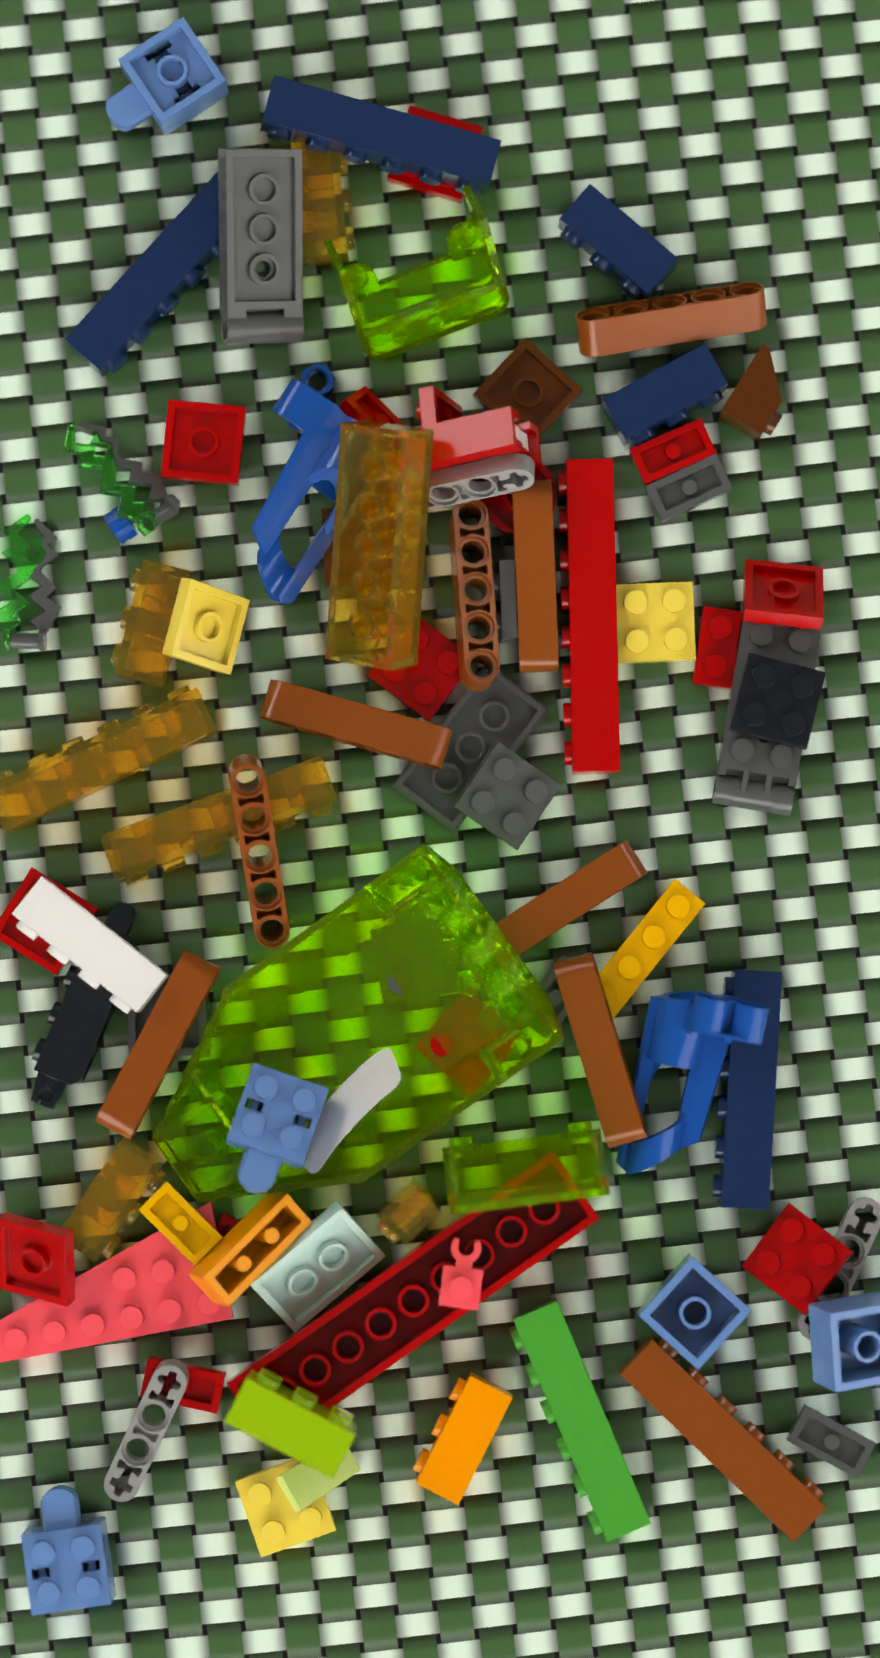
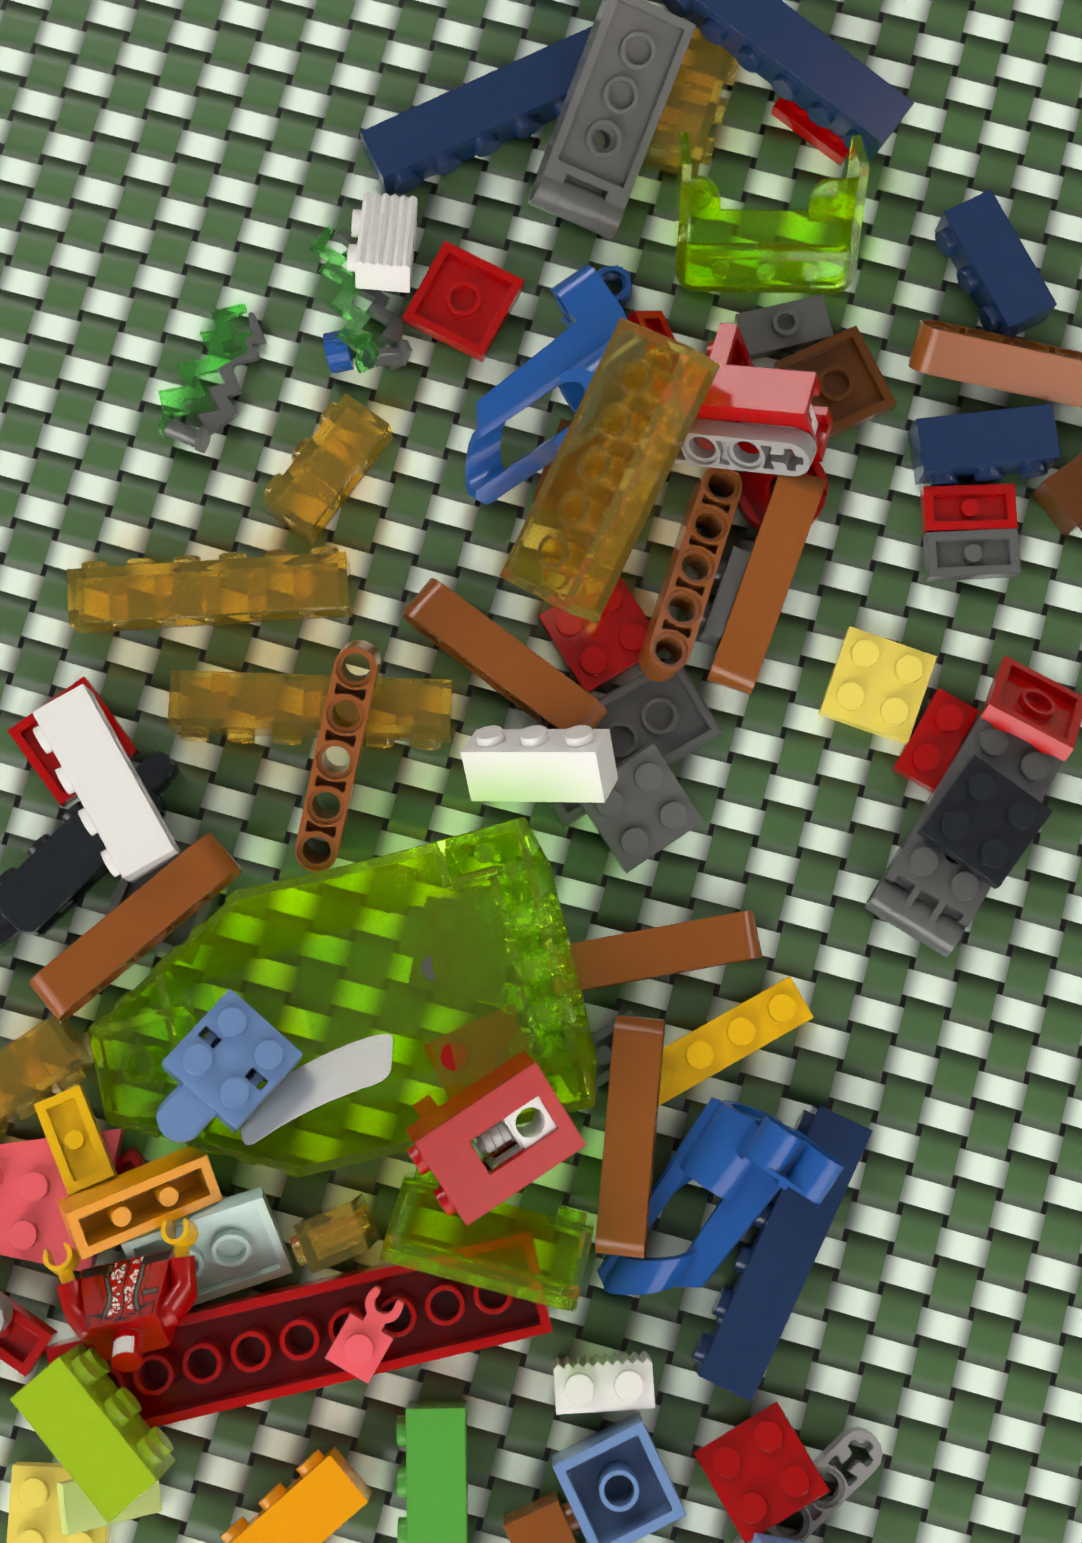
camera: 15 degrees right, 5 degrees down
light yellow plate [162,578,250,675] -> none
red brick [558,458,620,775] -> none
none -> red torso [43,1217,199,1372]
none -> white brick [347,192,417,293]
none -> brick [405,1051,586,1226]
none -> brick [461,725,618,803]
none -> white brick [553,1350,655,1415]
none -> dark grey plate [734,294,834,360]

